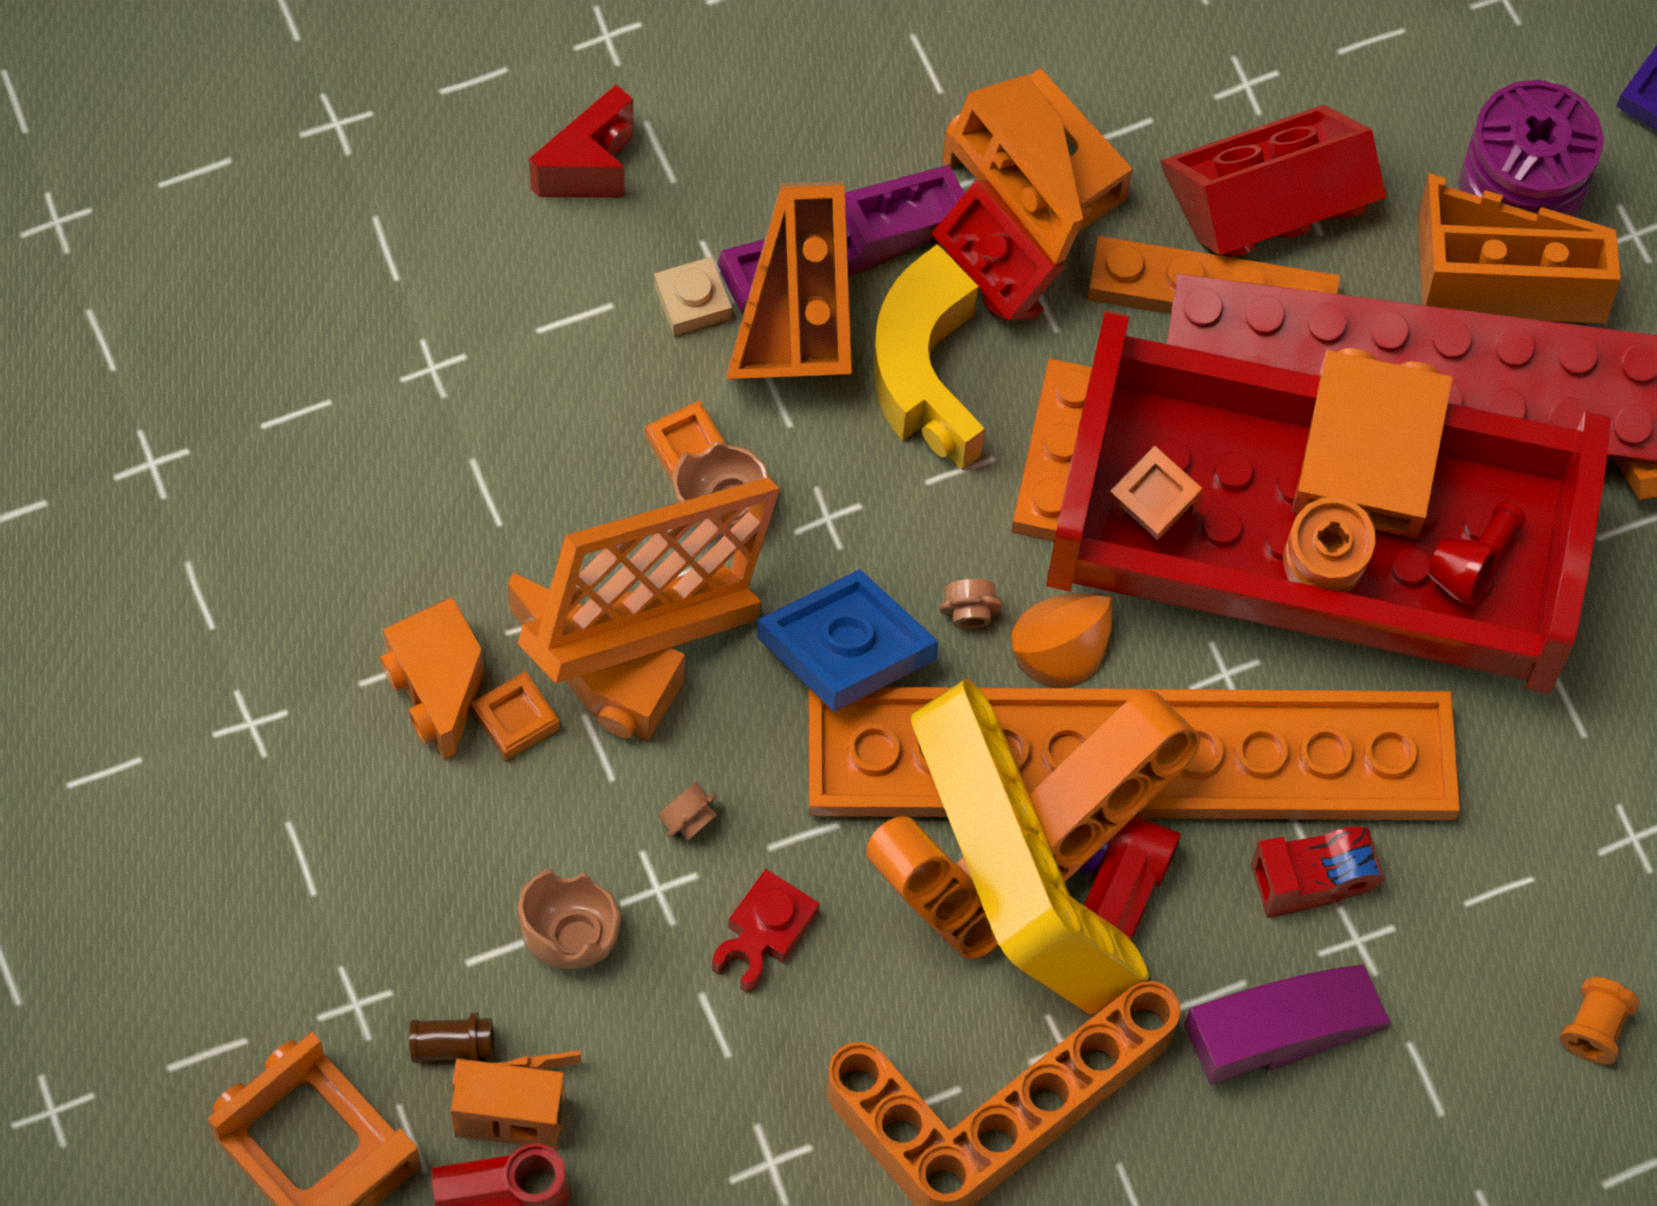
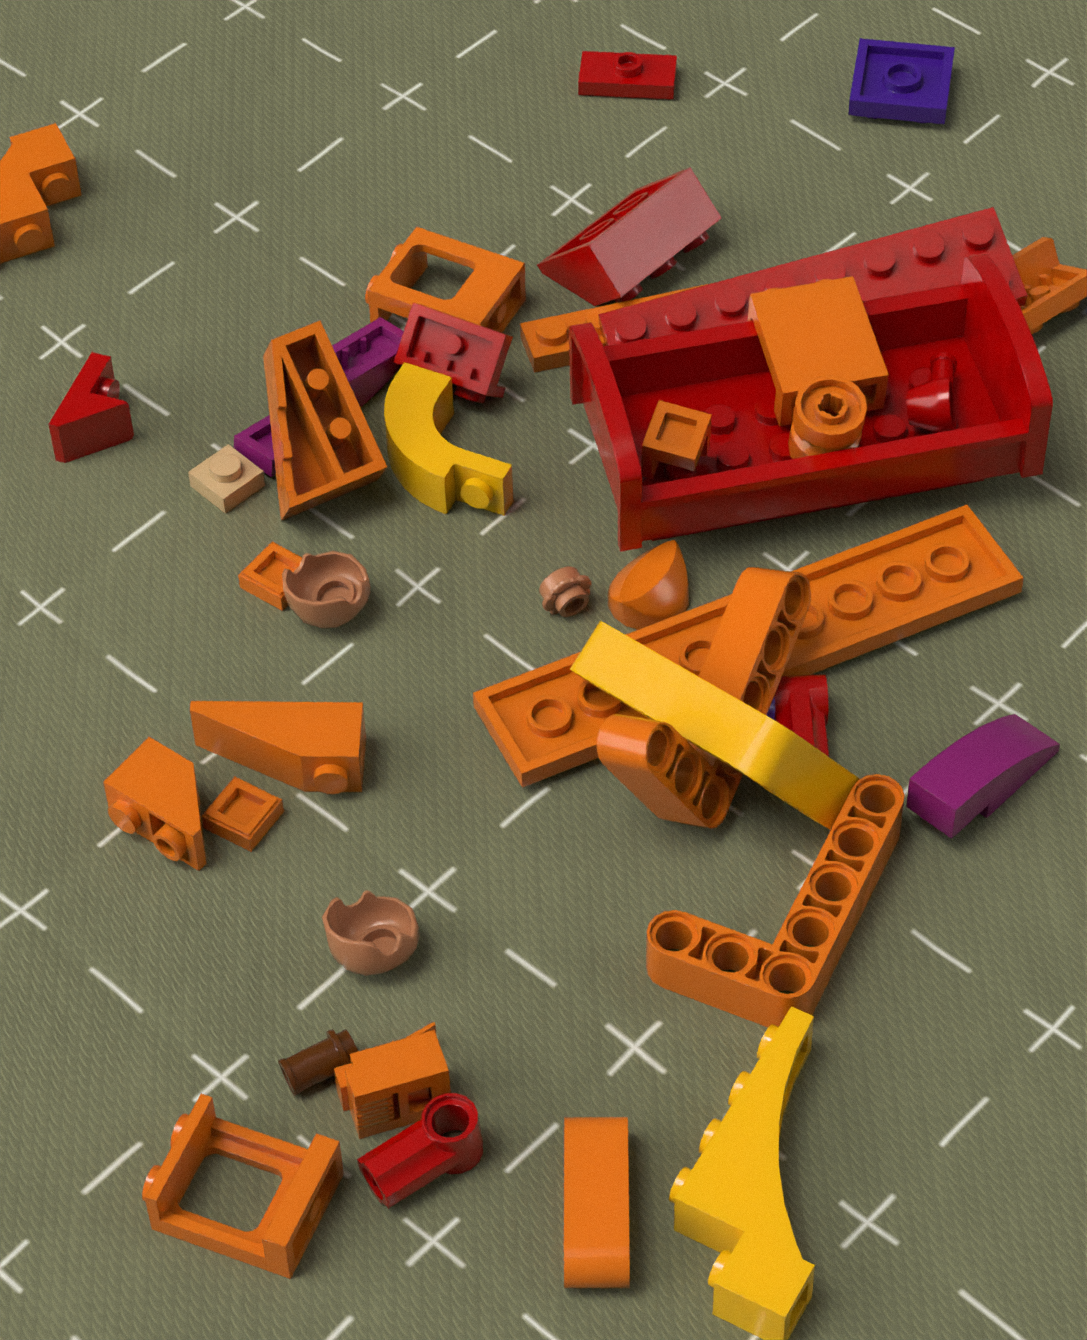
camera: 20 degrees left, 15 degrees down
orange fence [517,477,780,684] -> none
nougat plate [657,782,717,841] -> none
red plate [712,868,820,993] -> none
blue plate [757,569,938,712] -> none
orange slope [952,74,1083,264] -> none
orange plate [1011,358,1092,541] -> none
red leg [1250,826,1385,918] -> none
orange wedge [1417,173,1621,323] -> none
magenta wheel [1458,80,1604,217] -> none

